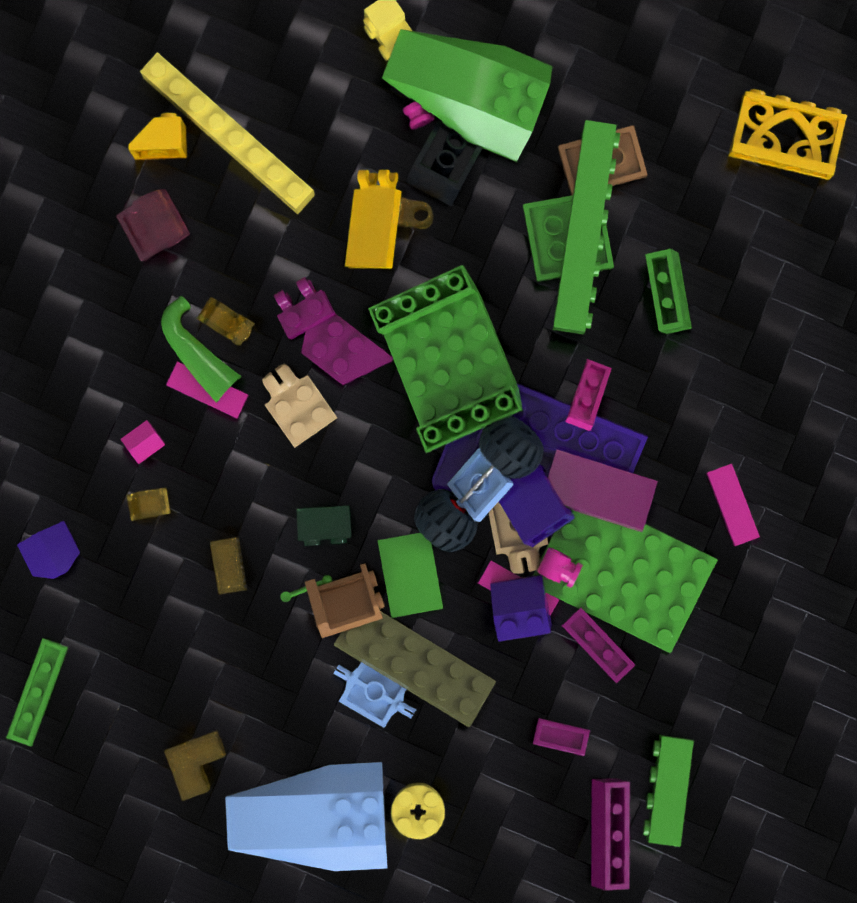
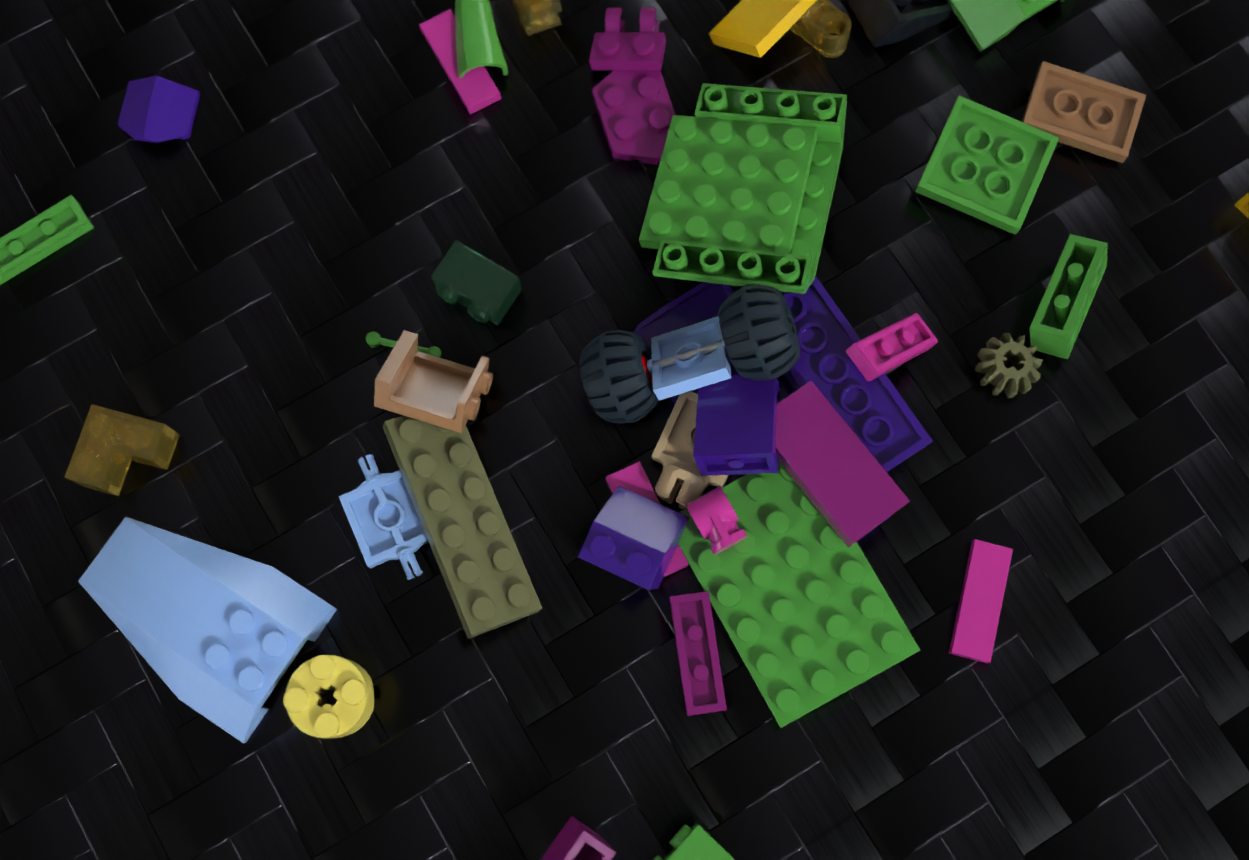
camera: 35 degrees right, 10 degrees down
dark pink piece [121,420,165,464] -> none
clear yellow brick [127,488,171,521] -> none
clear yellow brick [210,538,247,594] -> none
tan plate [262,364,337,448] -> none
bright green tile [378,533,443,618] -> none
magenta tile [533,718,590,756] -> none
bright green brick [552,120,620,334] -> none
none -> bright green plate [639,115,817,254]
none -> olive gear [975,333,1043,398]

